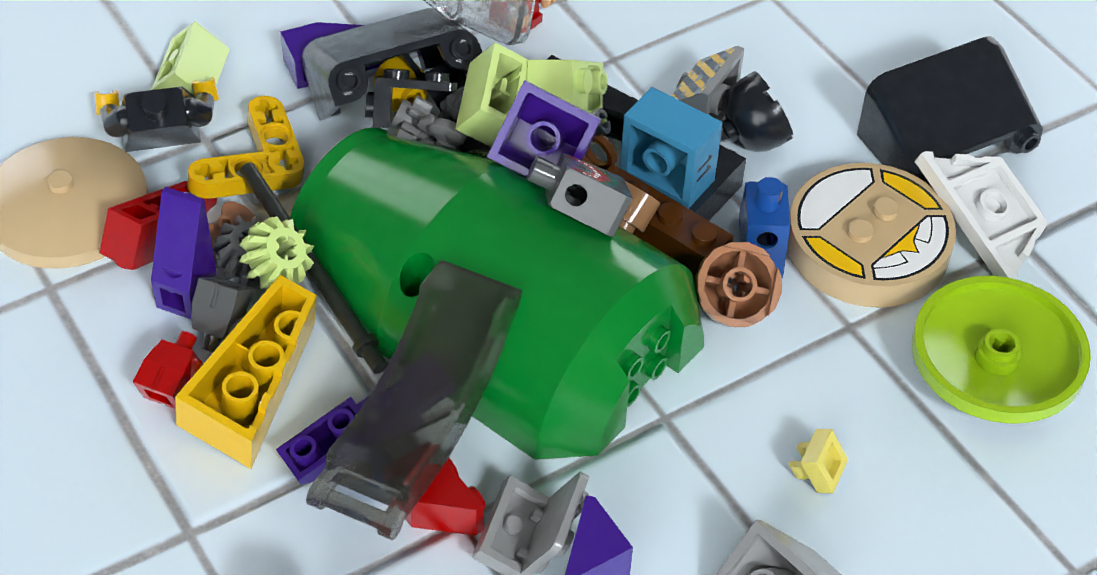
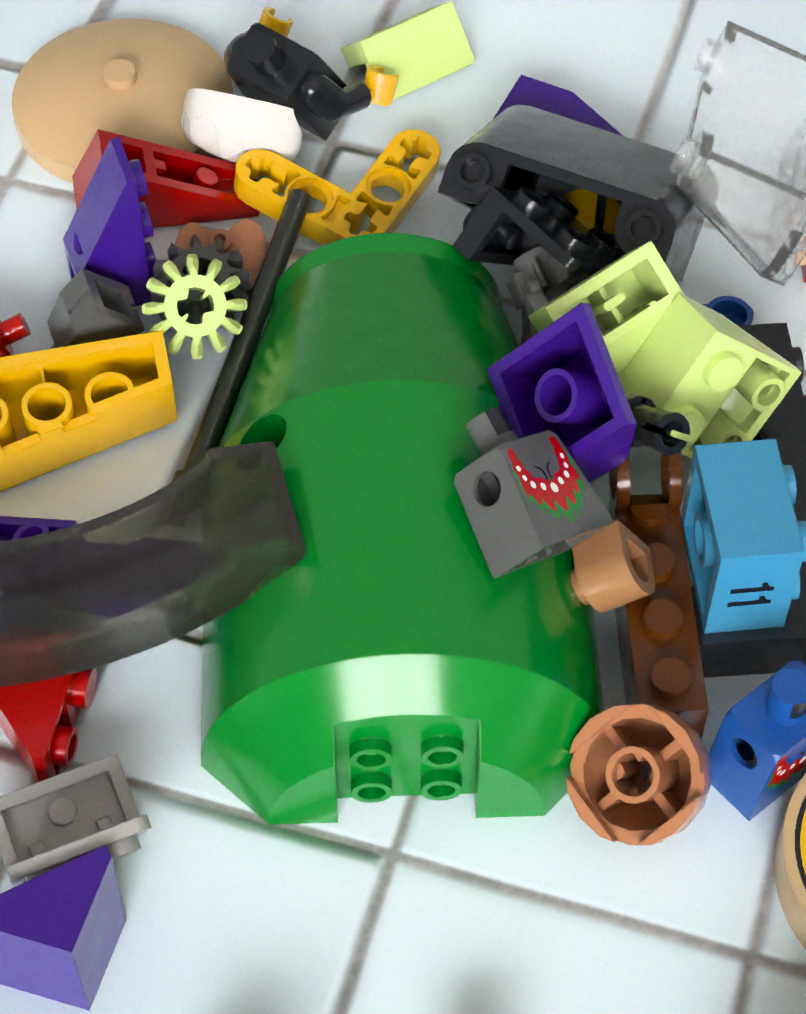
camera: 50 degrees right, 5 degrees up
none -> white piece [181,88,303,163]

